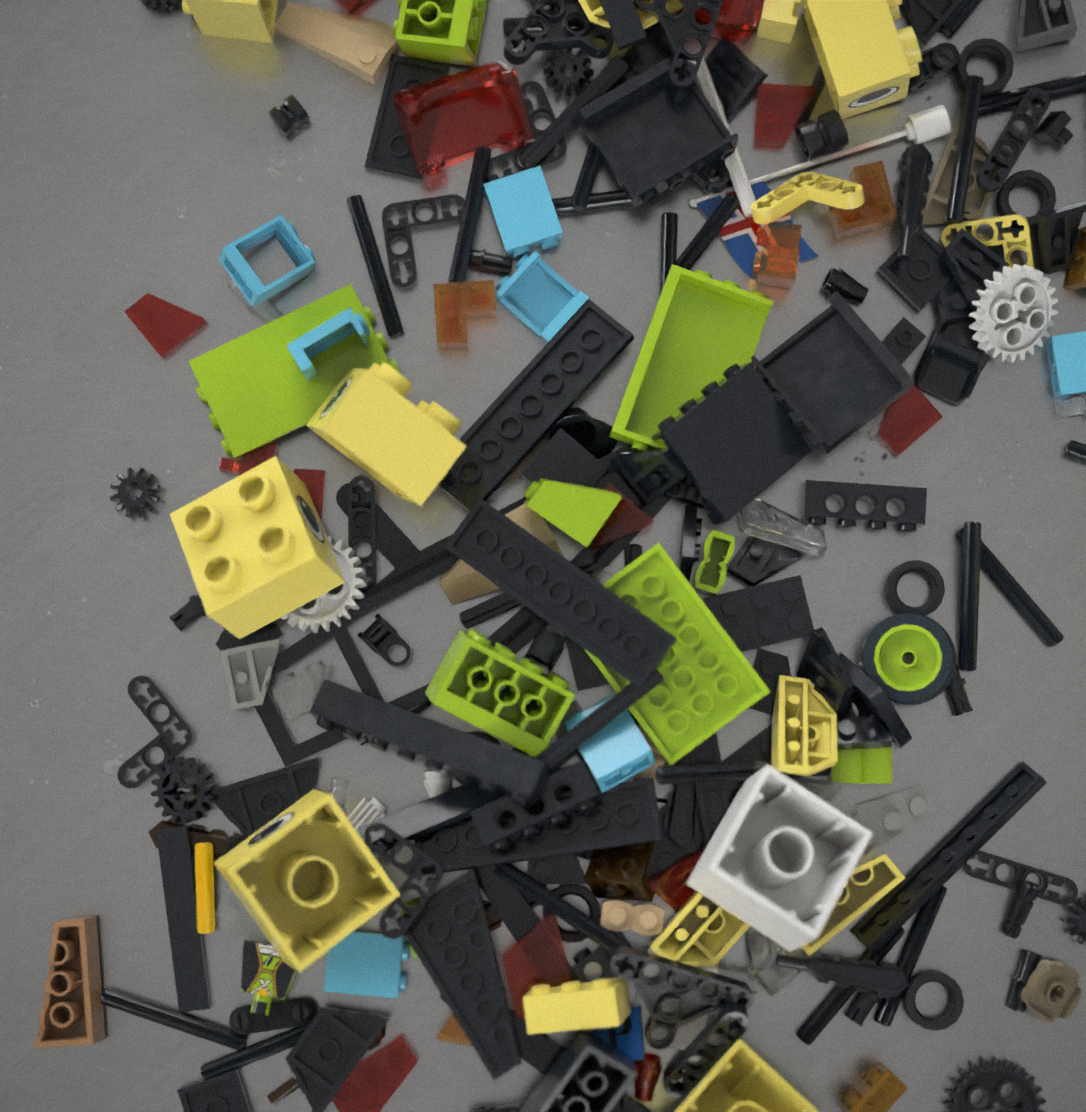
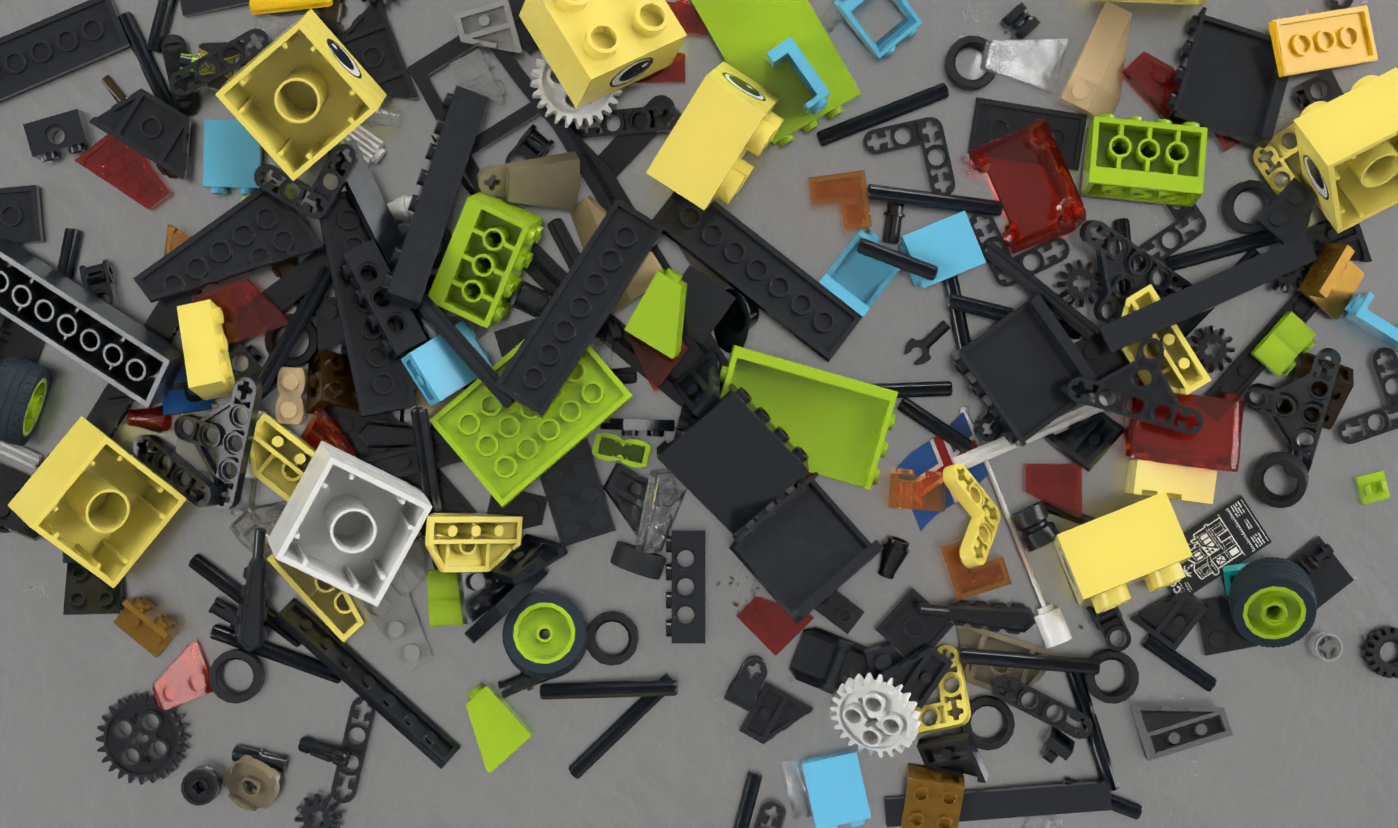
camera: 90 degrees right, 5 degrees up
none -> clear red wing [151,640,213,711]
none -> black beam [169,28,269,97]
none -> black wheel [181,764,224,806]
none -> lime slope [466,683,533,773]
none -> dark tan piece [476,151,580,211]
none -> black tyre [610,541,667,580]
none -> black piece [724,655,768,712]
none -> black wing [739,681,813,744]
none -> black axle [857,238,938,281]
none -> black bar [904,320,951,365]
none -> black tyre [945,35,999,91]
none -> clear wing [980,39,1068,93]

